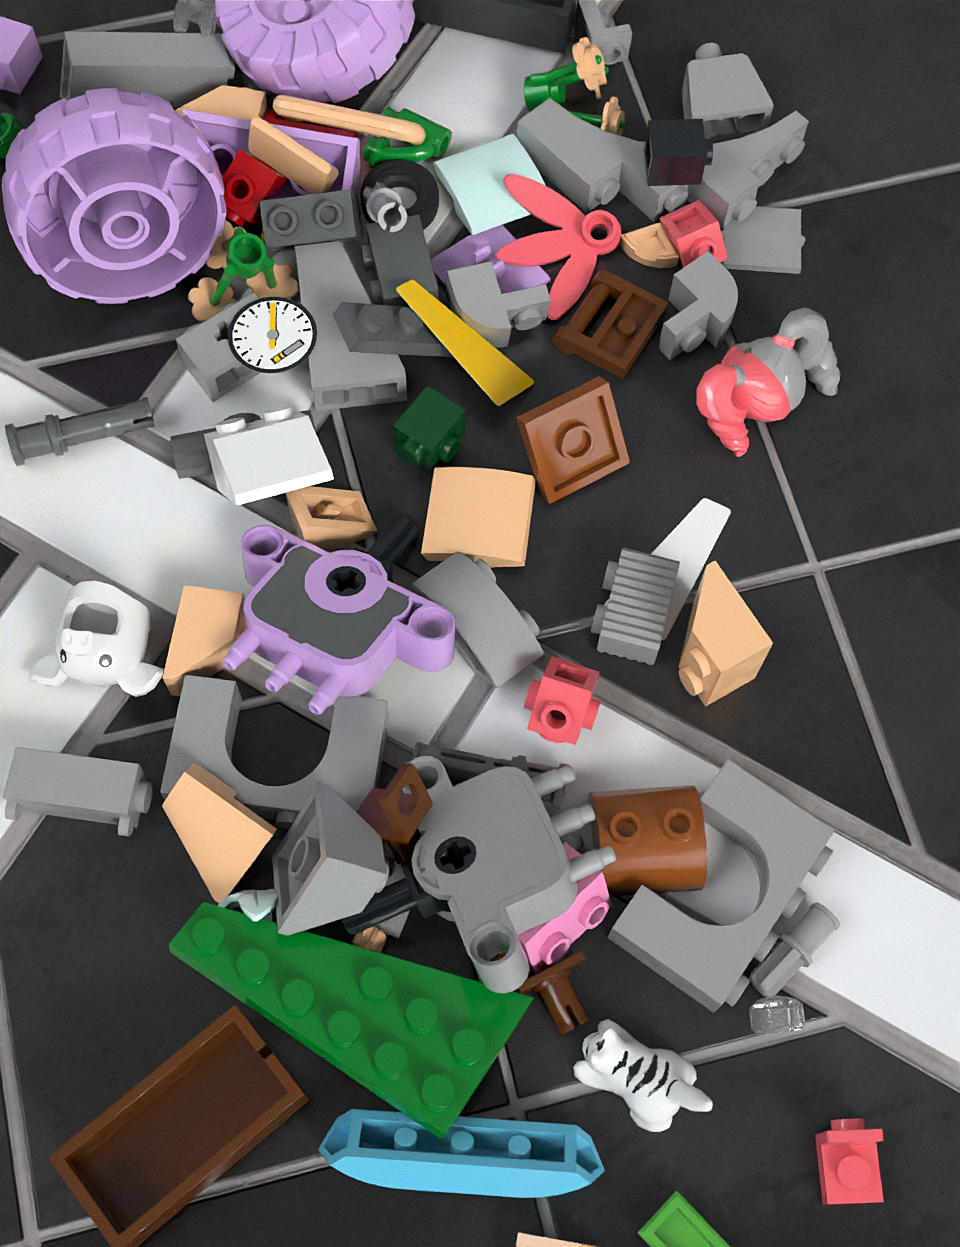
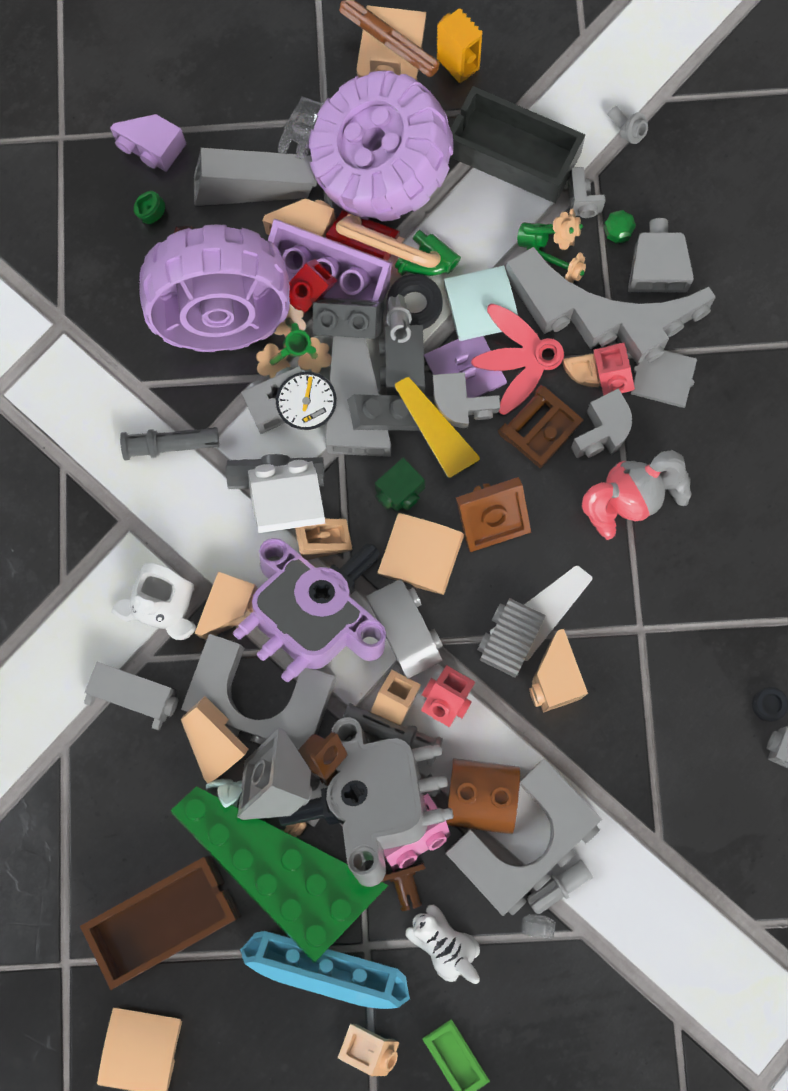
camera: 20 degrees right, 10 degrees up
light nougat slope [248,117,339,194] -> none
black brick [643,118,713,186] -> none
coral bracket [815,1119,884,1205] -> none
none -> light nougat brick [371,670,421,725]
none -> green tile [604,210,636,244]

